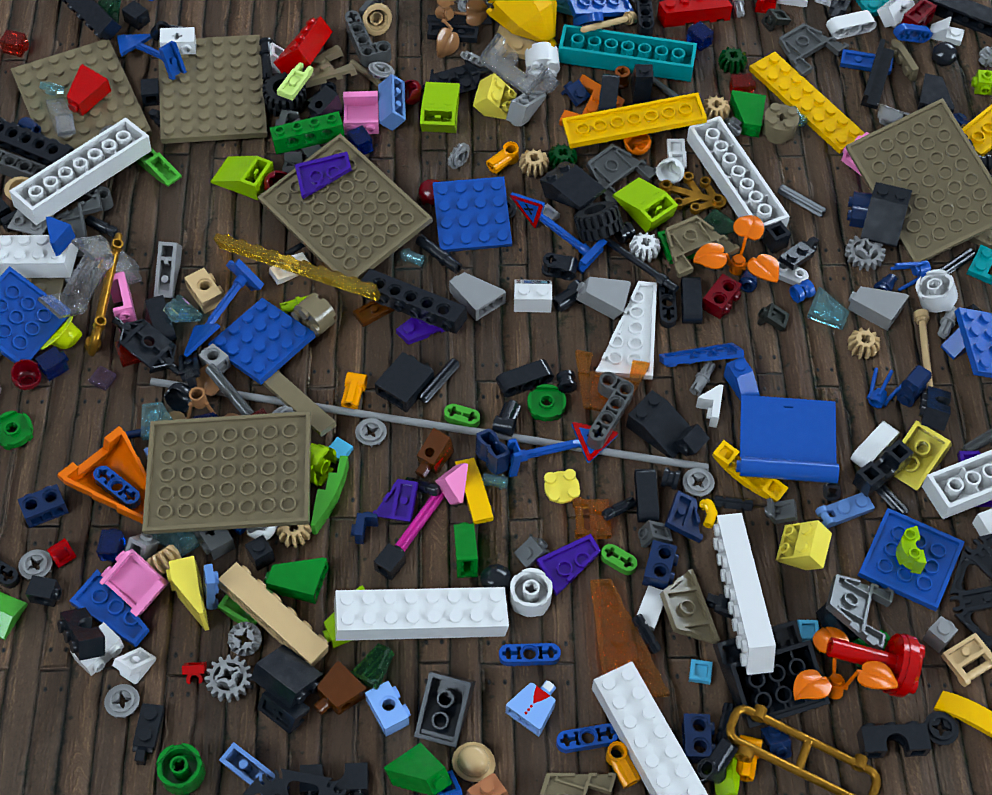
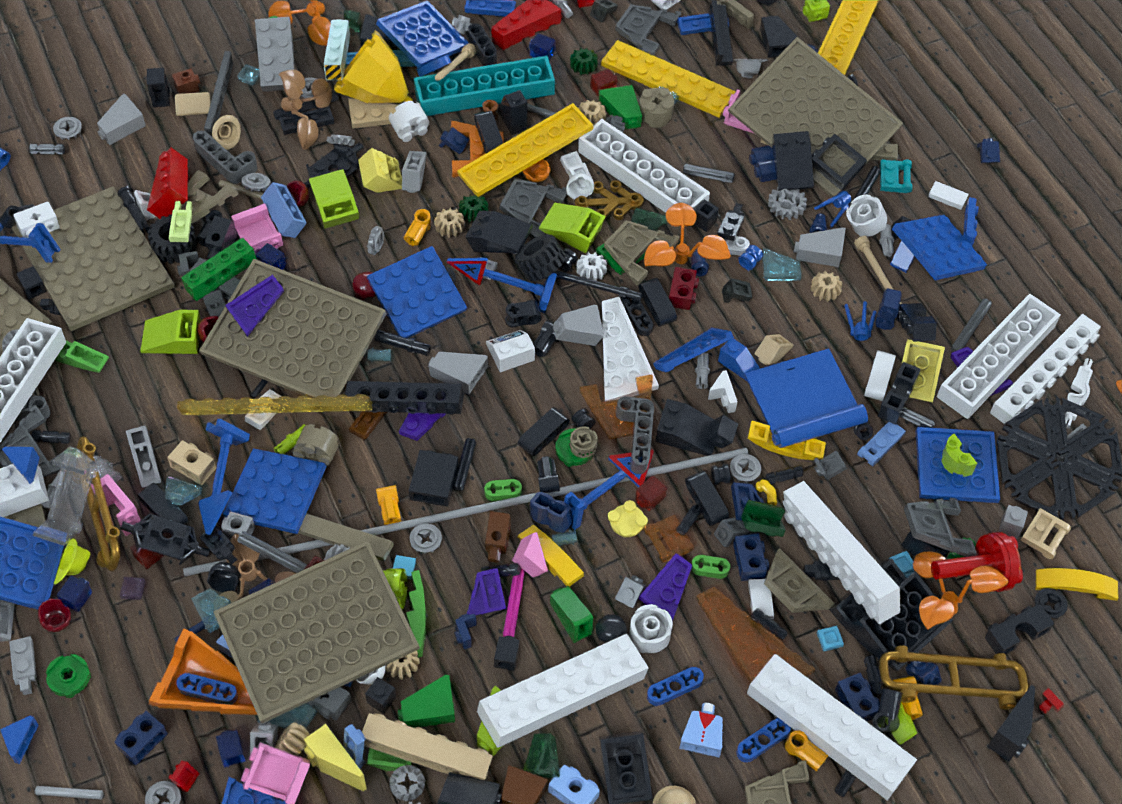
camera: 25 degrees left, 0 degrees up
clear windscreen [480,32,560,95] -> none
light yellow slope [776,520,832,570] -> none
none -> dark tan wheel [570,427,598,458]
none -> clear red brick [635,475,667,512]
none -> dark green bracket [741,500,786,537]
none -> tan slope [755,334,794,365]
none -> black window [812,133,867,191]

